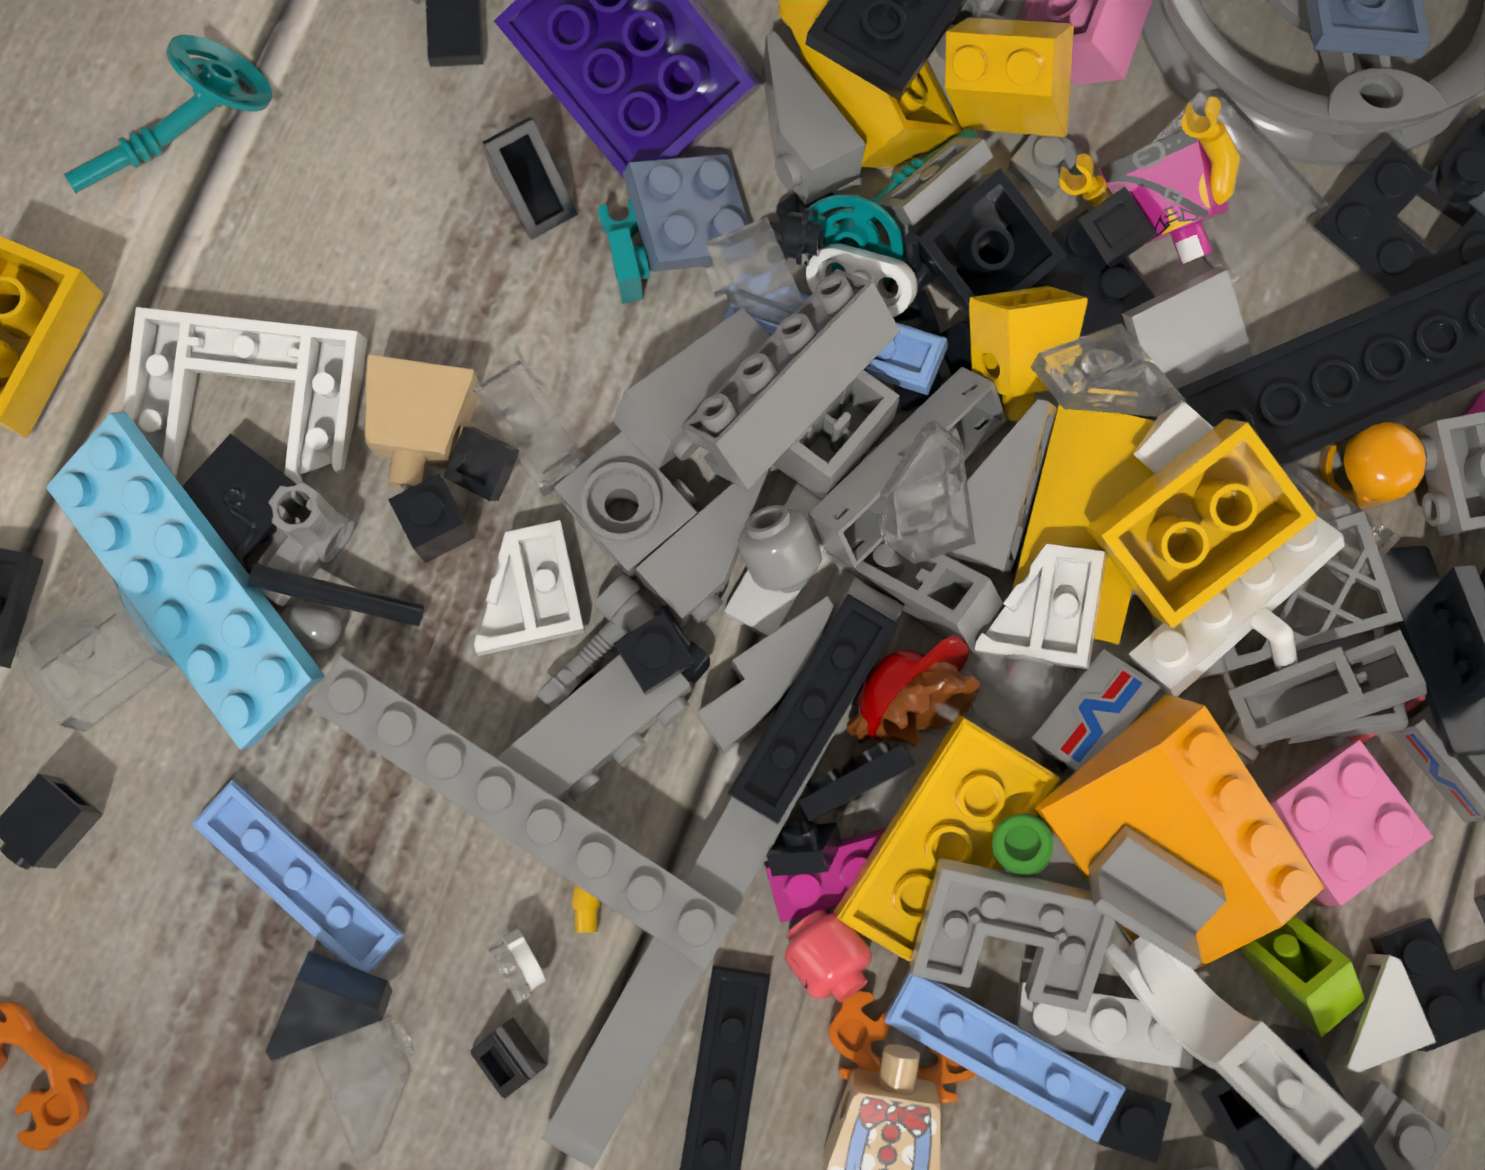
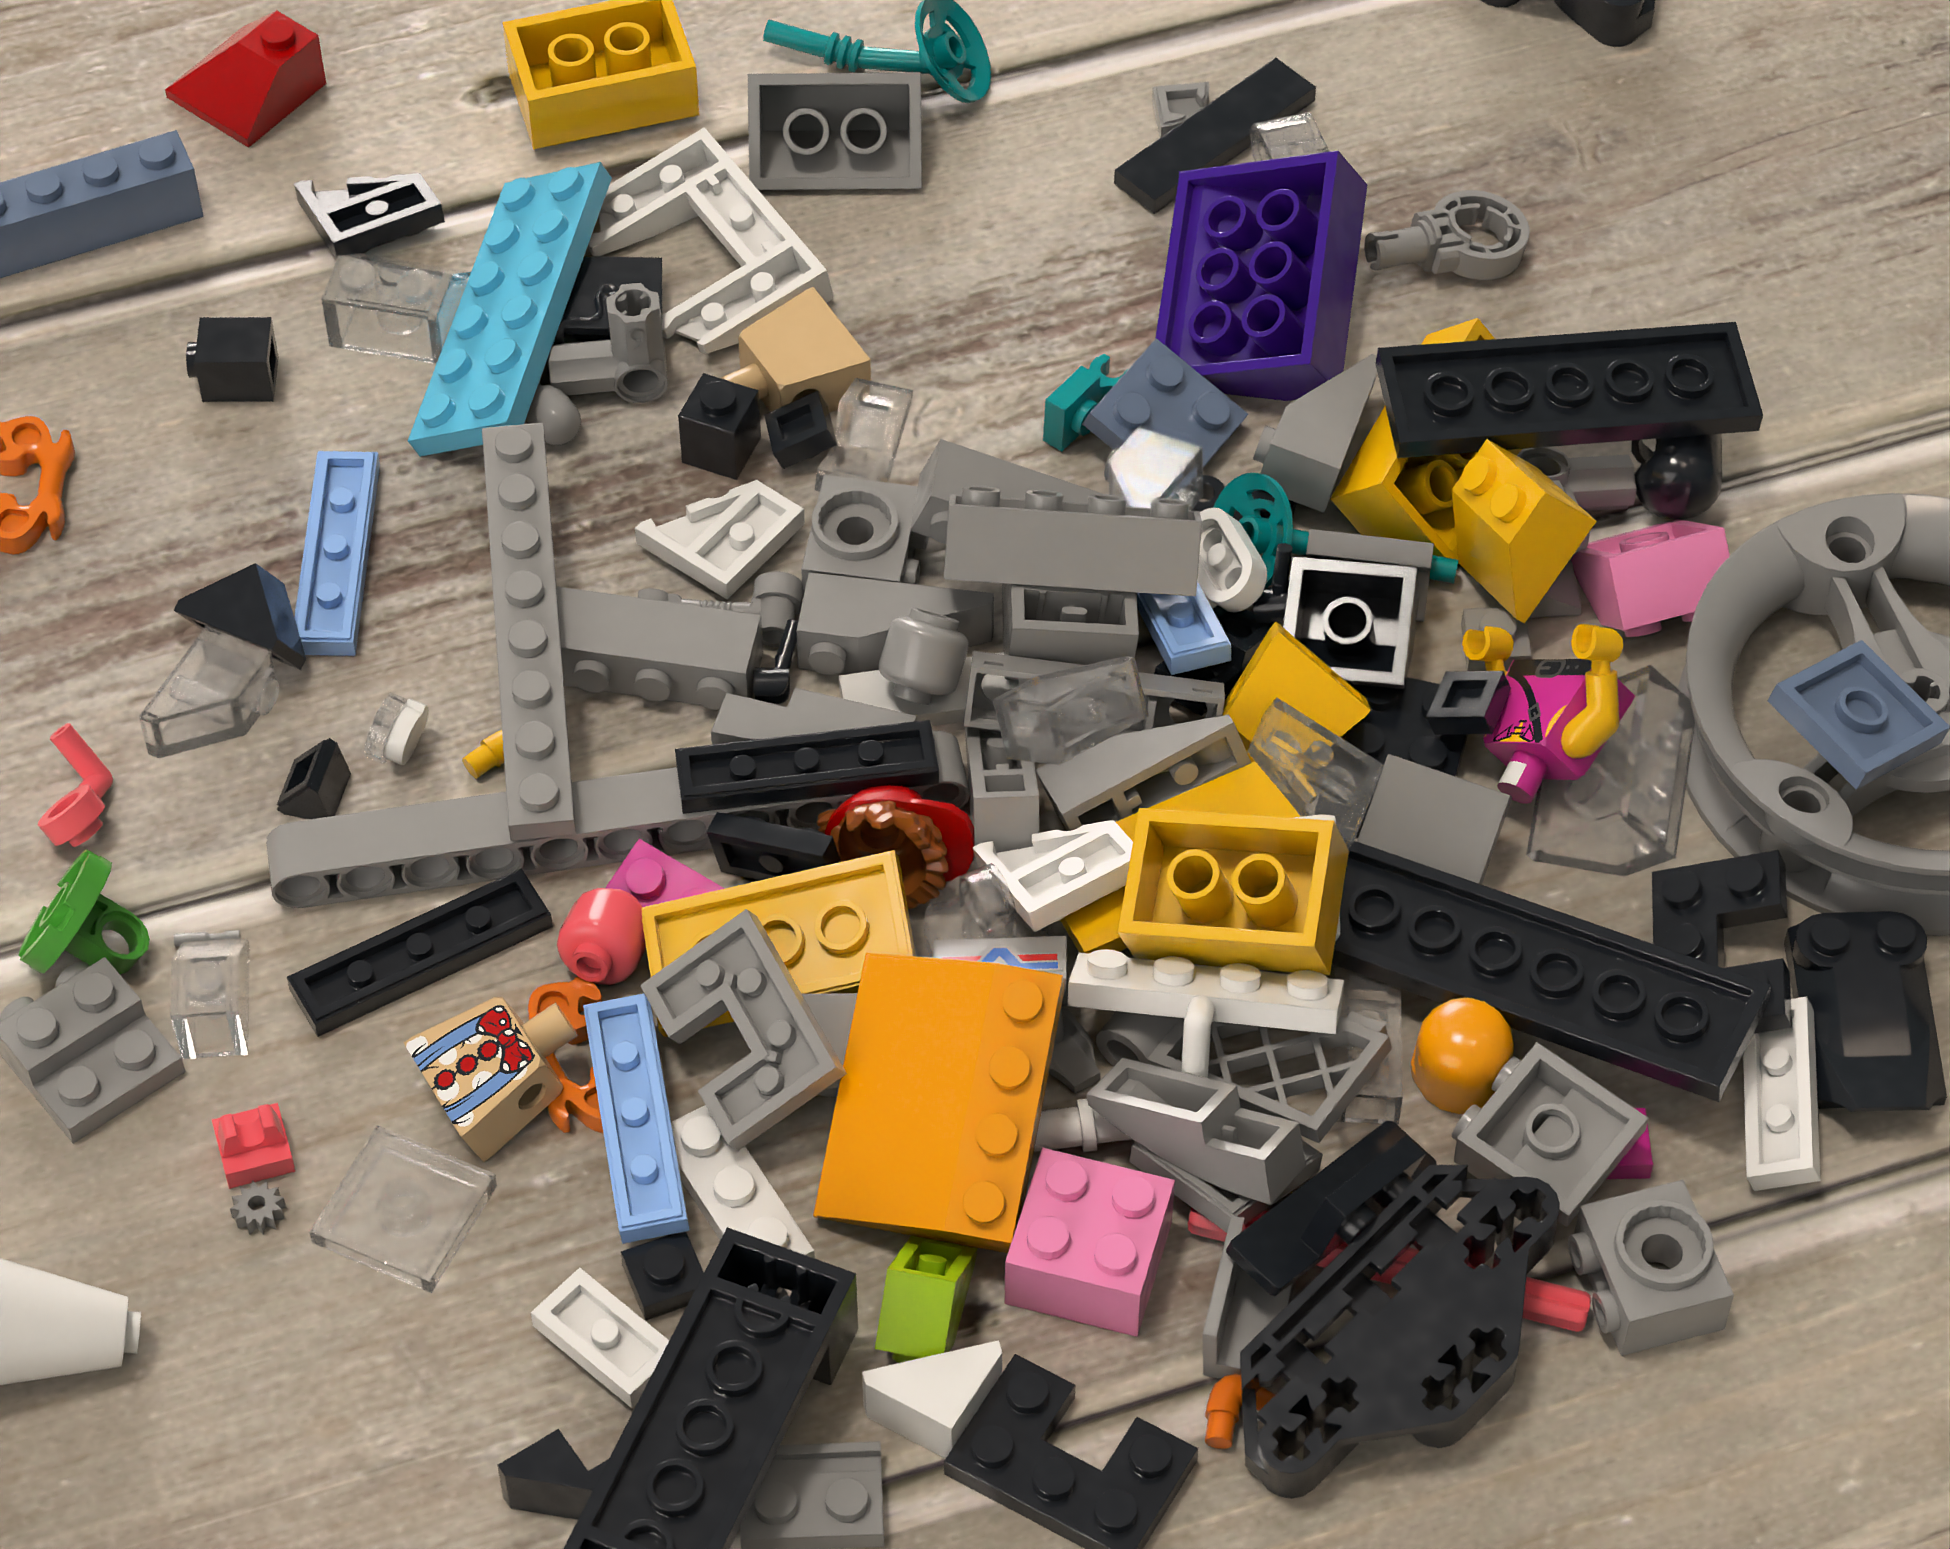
camera: 55 degrees right, 25 degrees down
black bar [247,563,424,627] -> none
black slope [482,116,578,240] -> none
black plate [613,613,695,696] -> none
black plate [766,820,842,876] -> none
black plate [782,209,825,266] -> none
bright green tile [992,814,1053,877] -> none
light grey panel [1088,825,1227,970] -> none
white piece [1105,936,1364,1169] -> none
none -> light grey slope [748,72,922,190]

